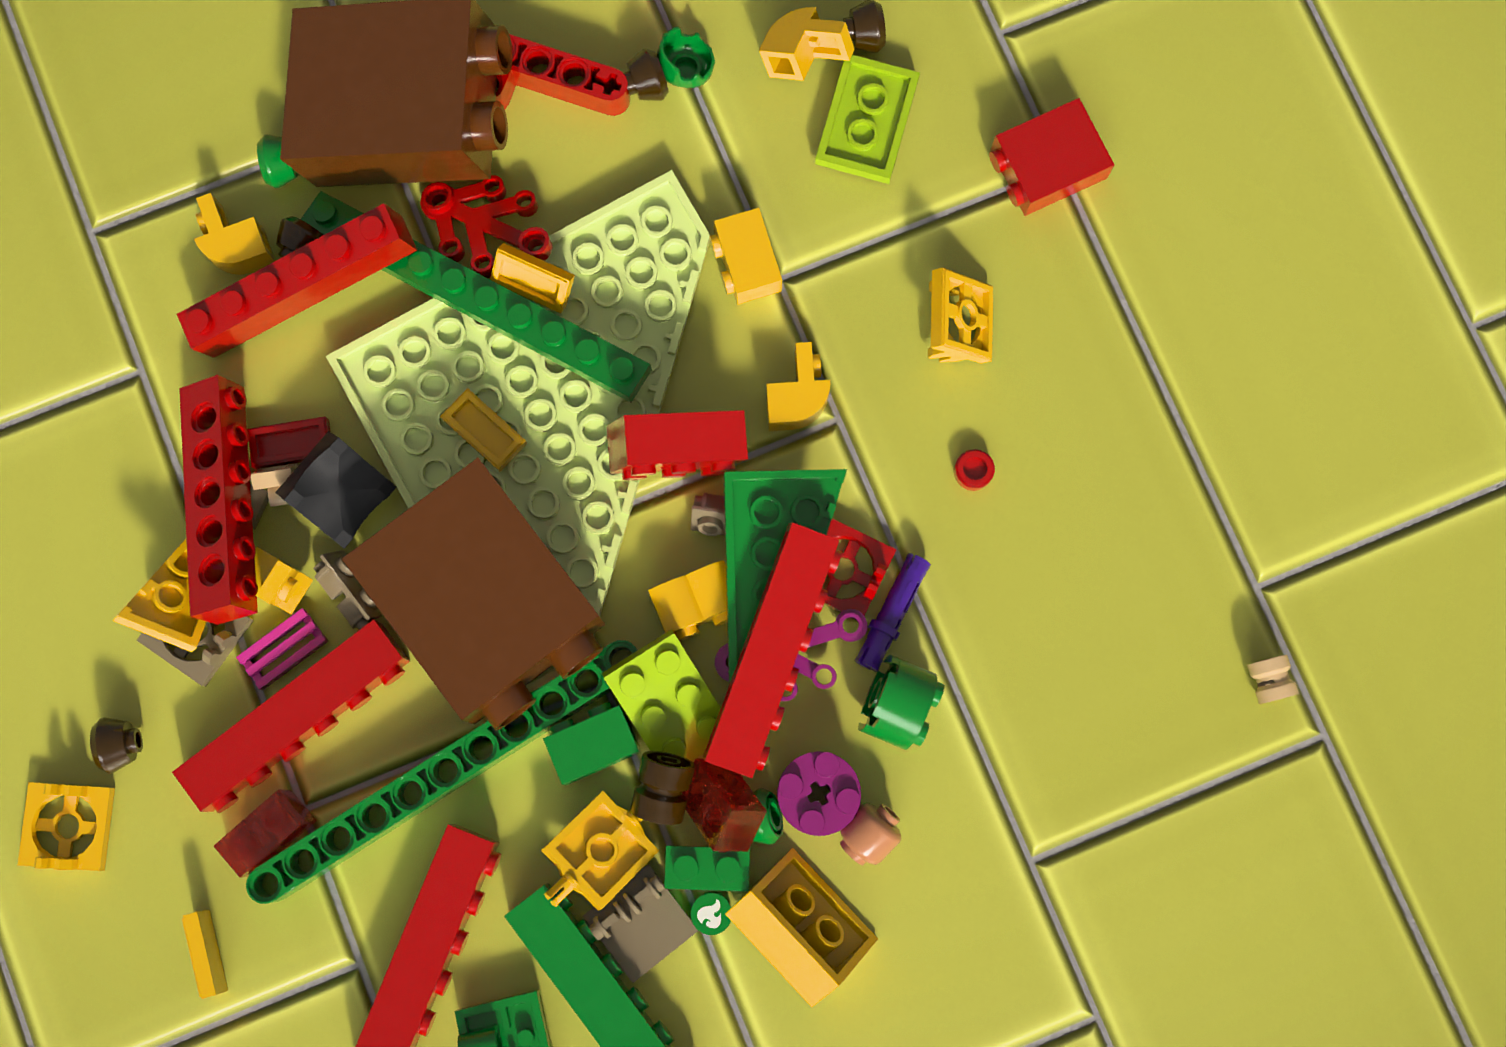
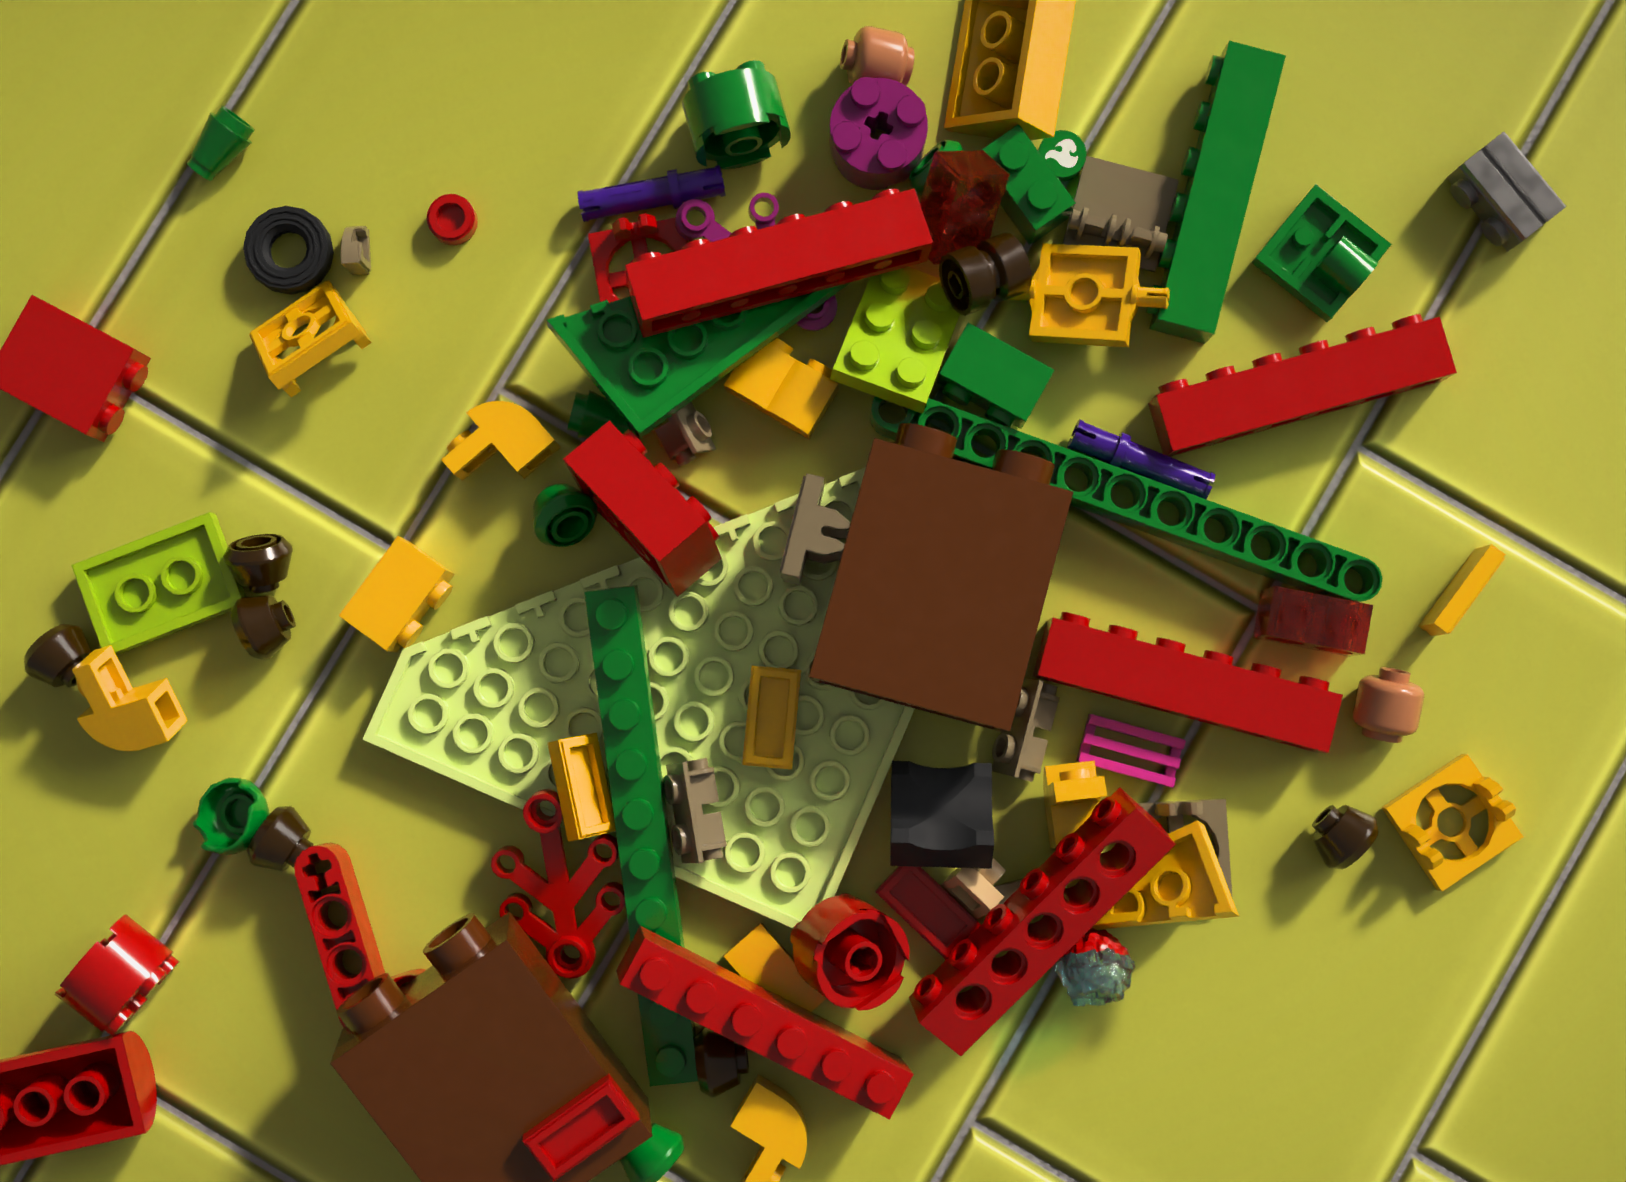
camera: 125 degrees left, 5 degrees up
none -> green cone [186,106,255,181]
none -> dark brown cone [223,534,293,593]
none -> dark brown cone [231,596,296,660]
none -> black tyre [243,206,334,295]
none -> dark tan tile [341,226,371,275]
none -> red tile [522,1073,640,1182]
none -> green cone [533,484,597,547]
none -> green cone [567,390,636,438]
none -> dark tan hinge [663,758,727,863]
none -> yellow tile [723,922,826,1012]
none -> dark tan piece [780,473,850,586]
none -> red brick [790,893,910,1011]
none -> clear light blue piece [1055,928,1135,1006]
none -> dark purple pin [1067,419,1216,499]
none -> nougat head [1353,667,1424,743]

